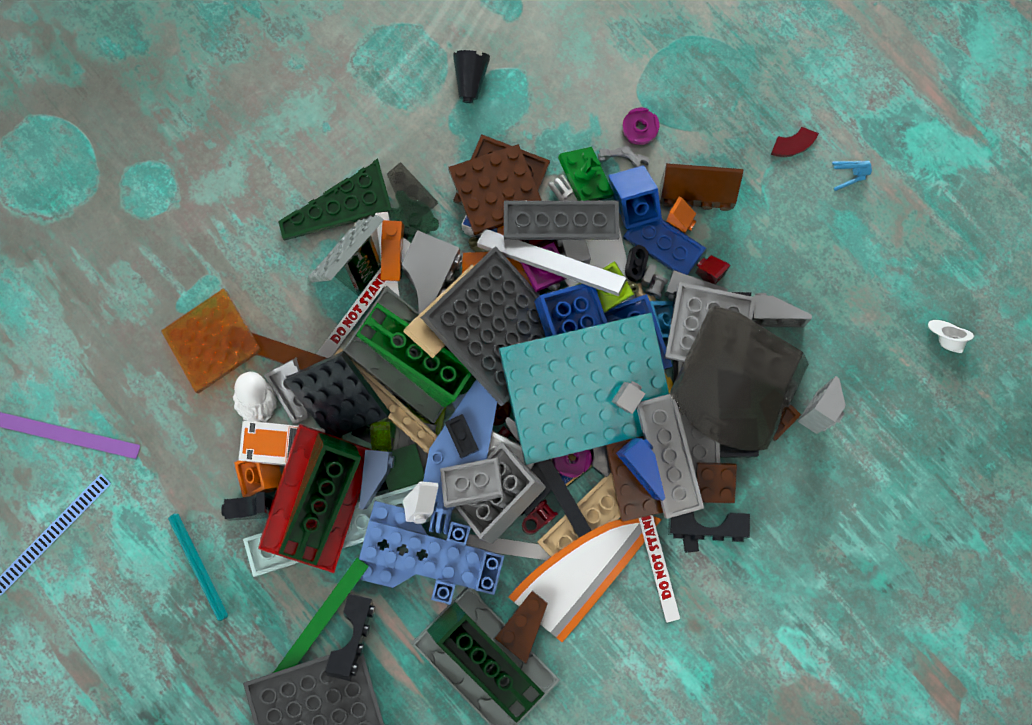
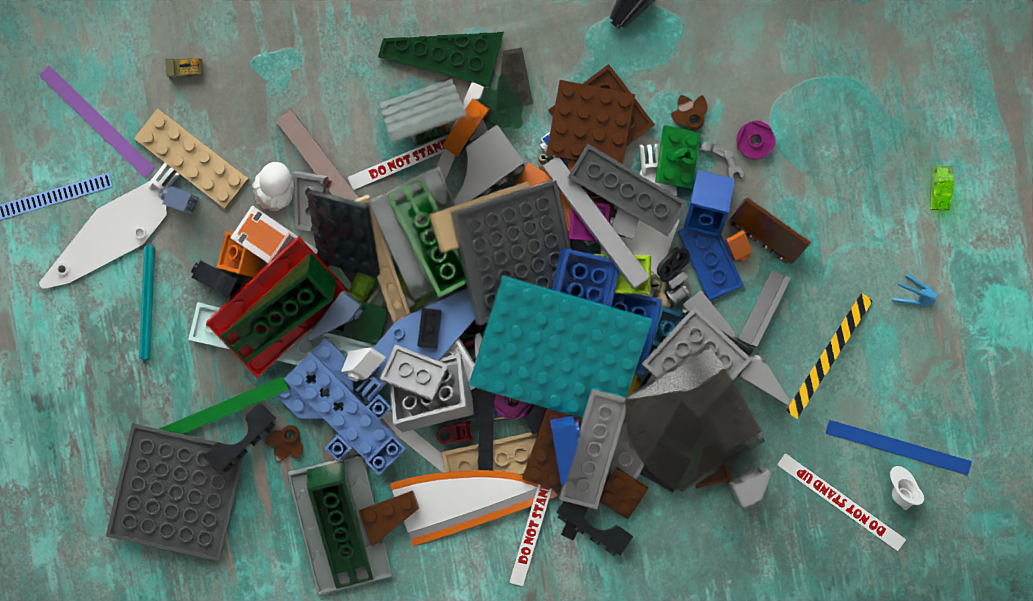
camera: 30 degrees right, 10 degrees up
clear orange plate [161,288,262,394] -> none
light grey brick [611,381,645,414] -> none
dark red slope [695,255,731,285] -> none
dark red tile [771,127,819,157] -> none
none -> white wing [39,163,180,289]
none -> tan plate [134,108,248,209]
none -> sand blue brick [161,186,198,215]
none -> olive leg [166,58,203,78]
none -> reddish brown plate [265,425,303,461]
none -> reddish brown plate [671,95,708,130]
none -> light grey fence [738,270,791,347]
none -> white sticker [777,453,906,551]
none -> sticker [786,293,873,419]
none -> blue sticker [826,420,972,475]
none -> clear neon green slope [930,166,955,211]

